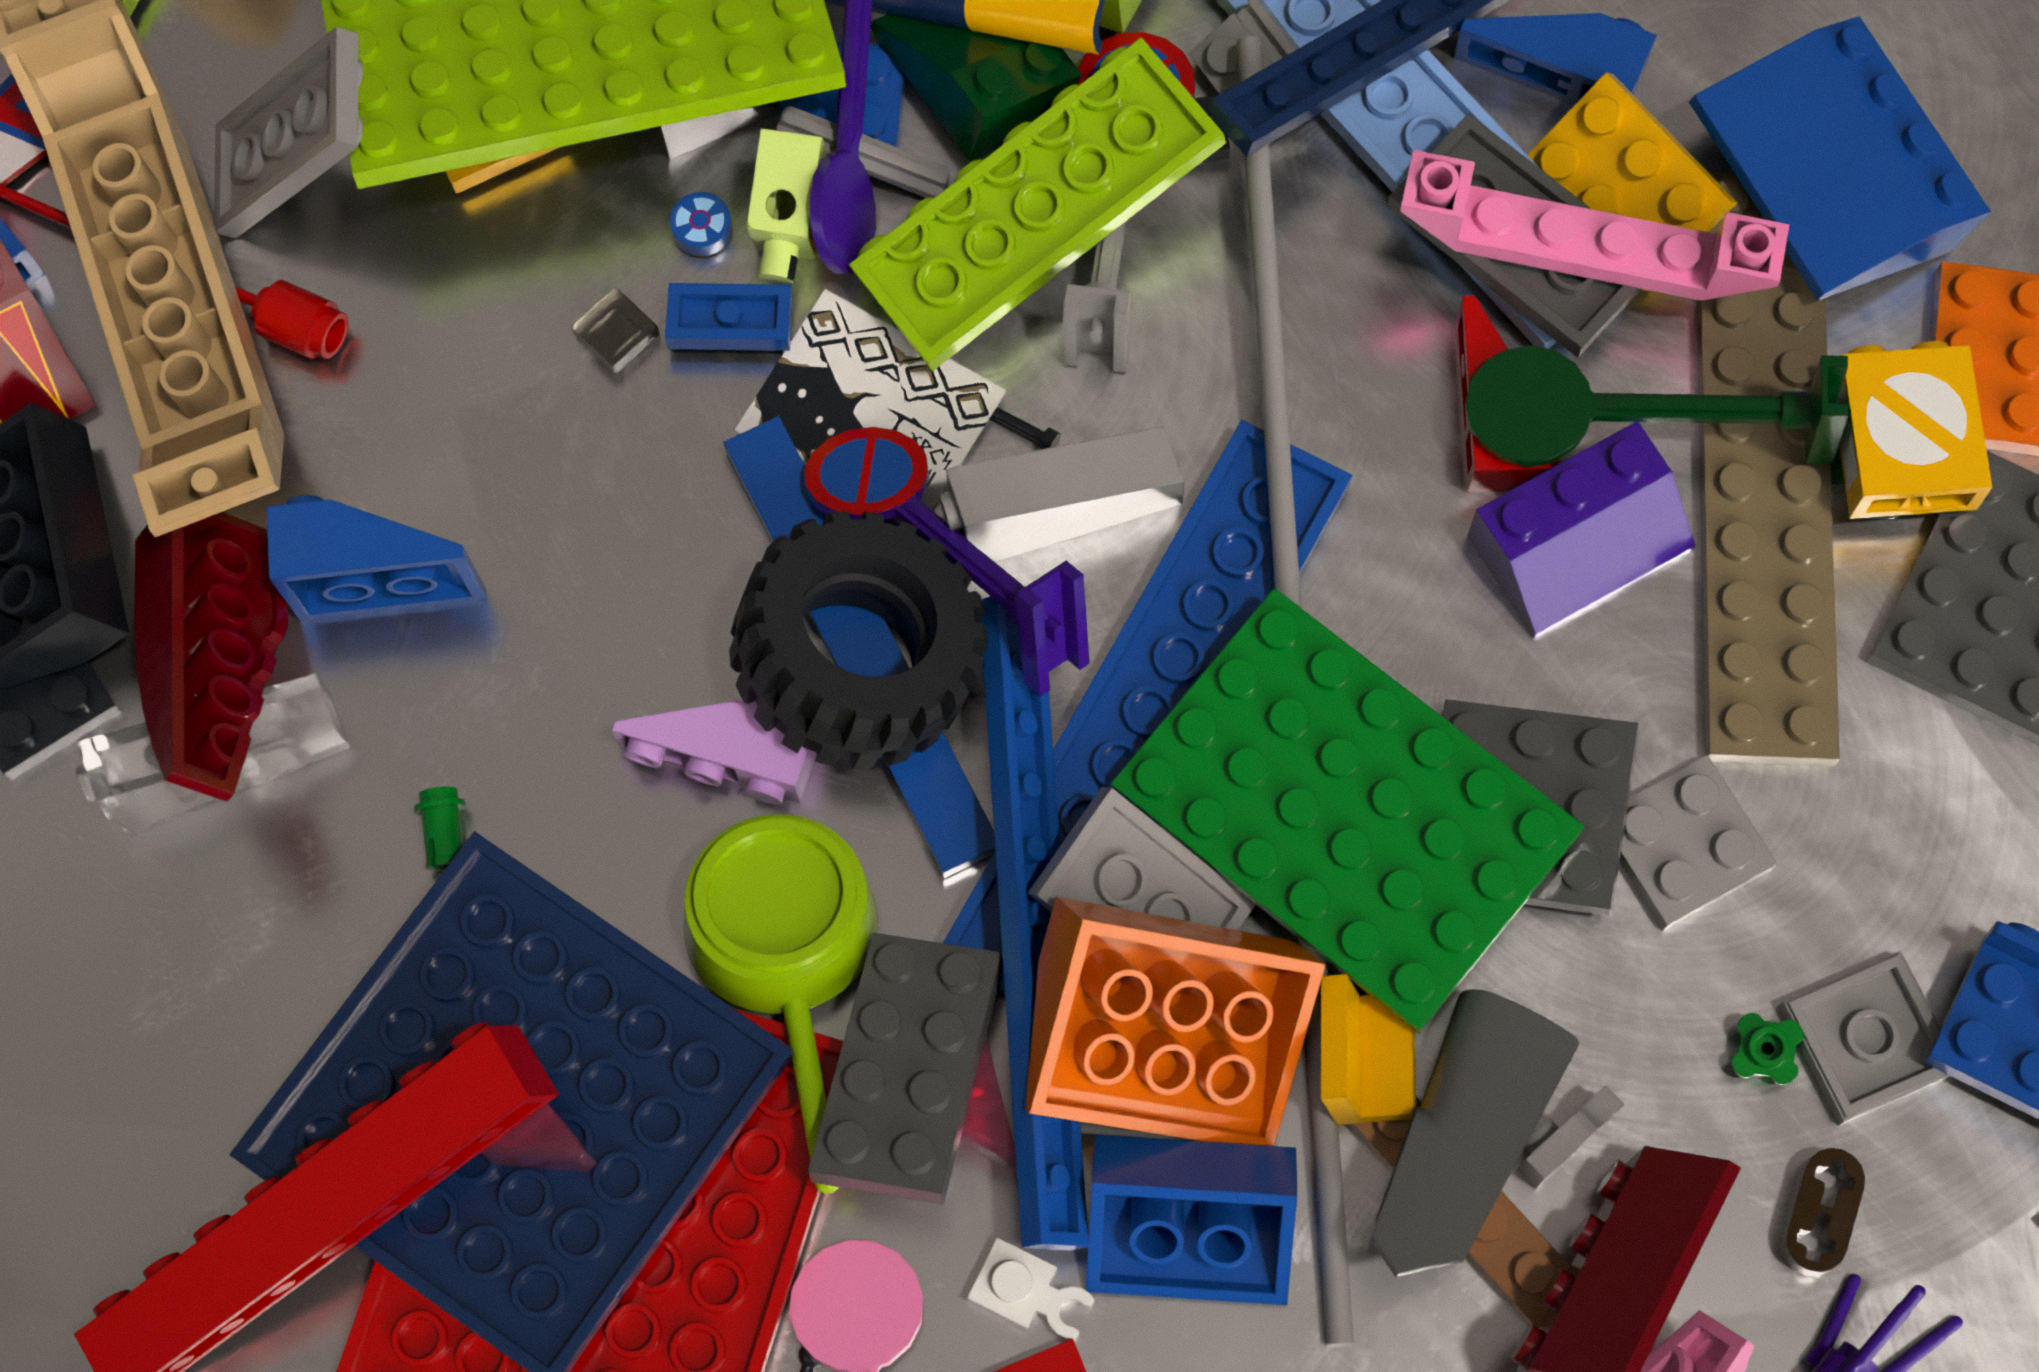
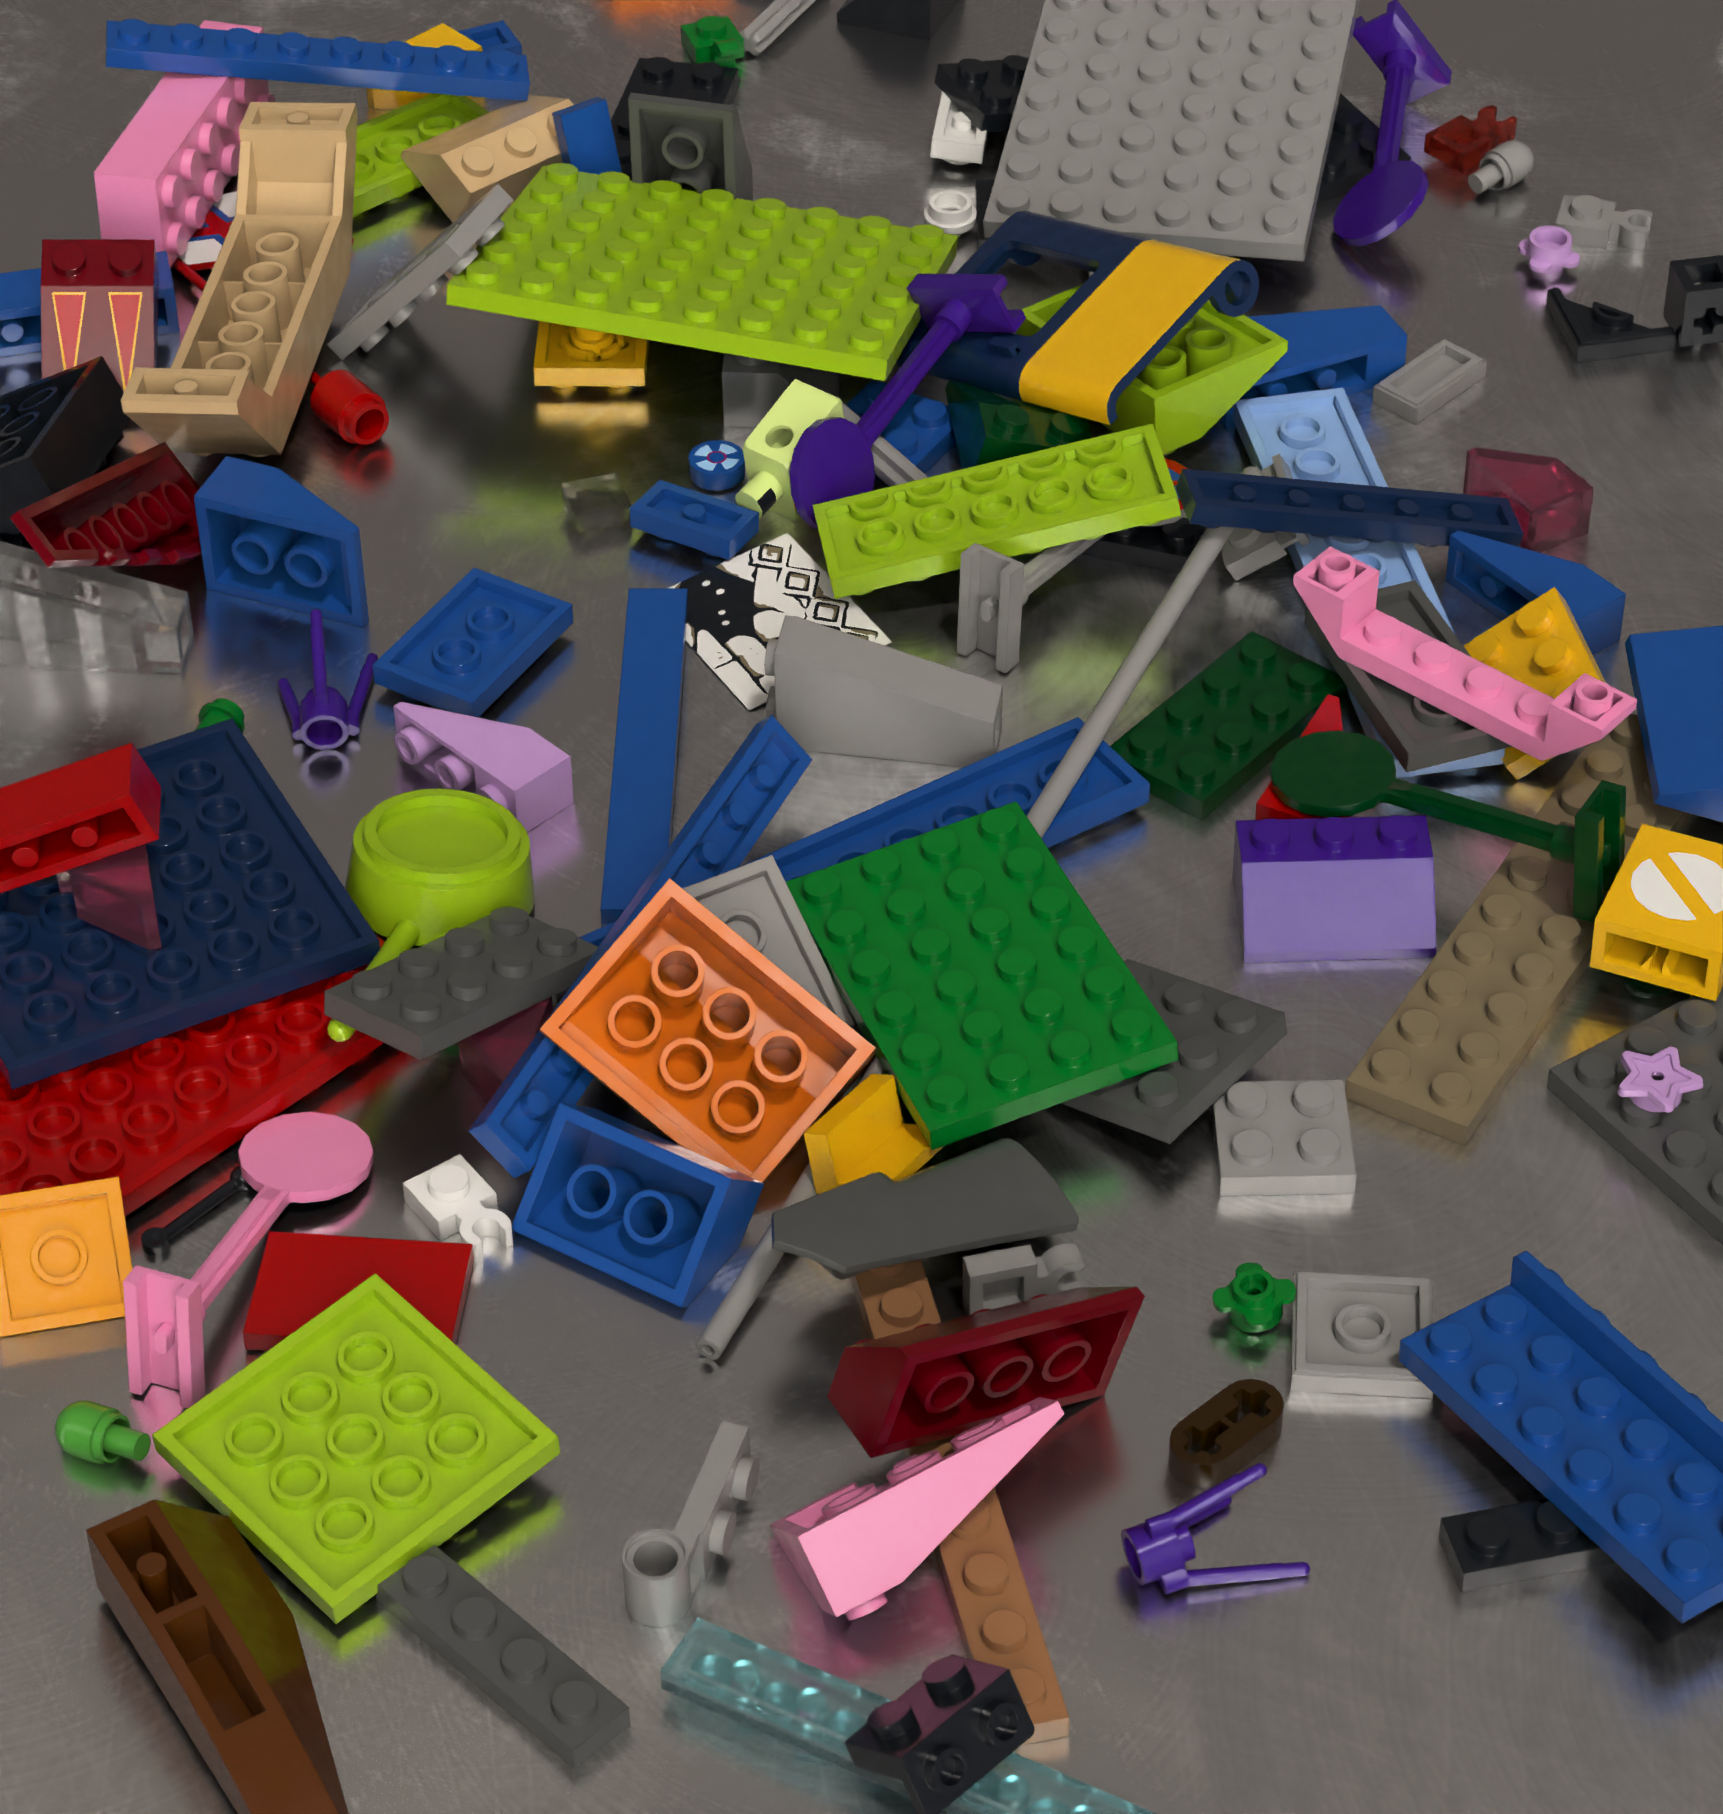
camera: 25 degrees right, 30 degrees down
black tyre [729,511,988,769] -> none
piece [804,427,1090,697] -> none
none -> dark purple plant [277,609,378,750]
none -> blue plate [373,568,574,717]
none -> dark green plate [1110,631,1347,821]
none -> lavender plate [1617,1046,1703,1113]

